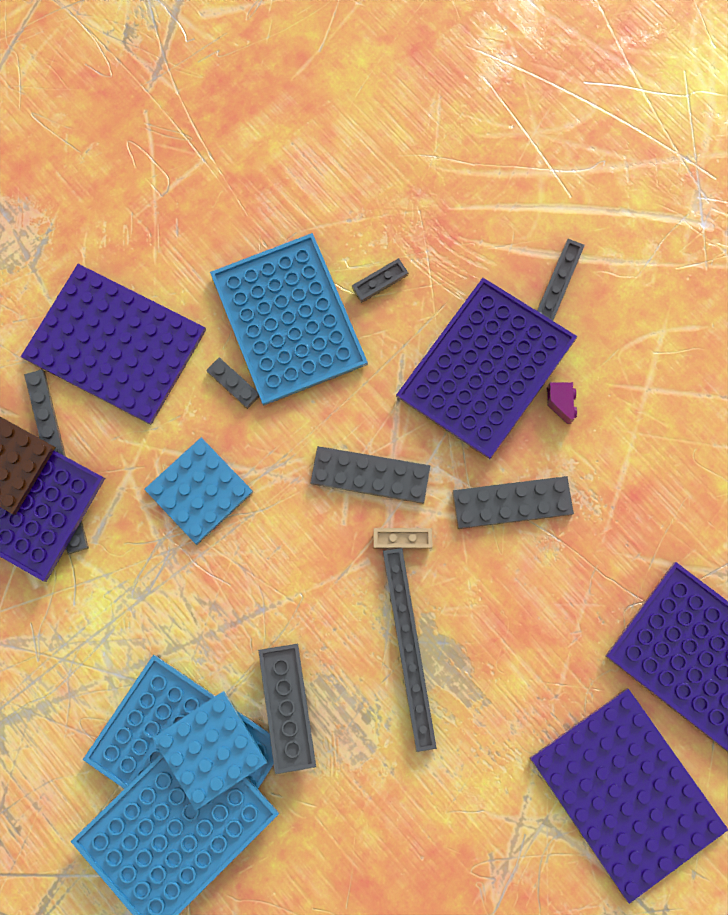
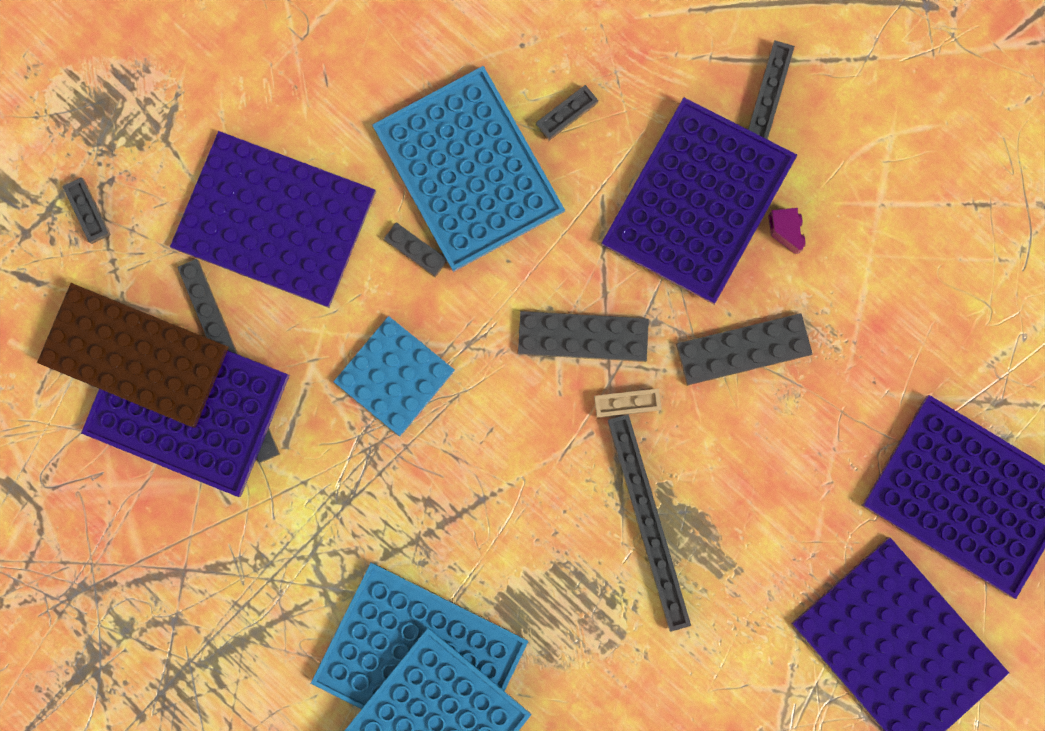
camera: 10 degrees left, 5 degrees up
dark azure plate [153,691,267,811] -> none
dark grey plate [258,644,316,774] -> none

